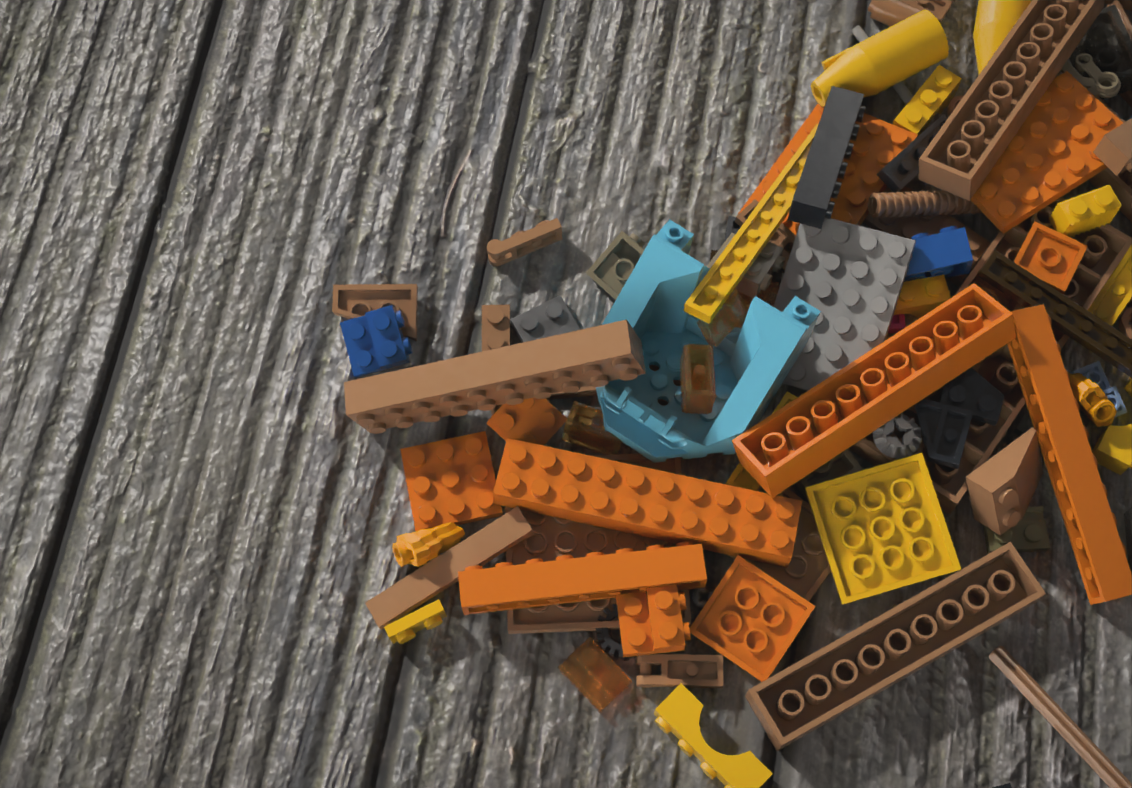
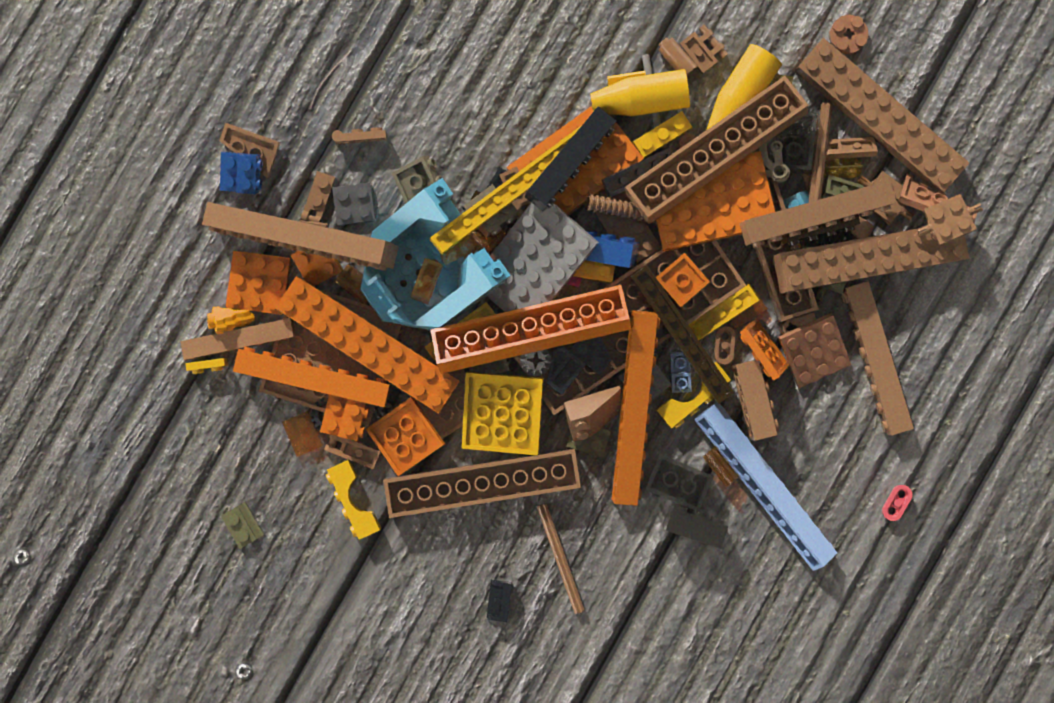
camera: 15 degrees right, 20 degrees up
yellow brick [1049,185,1121,237] -> none
light orange rock [1068,372,1117,427] -> none

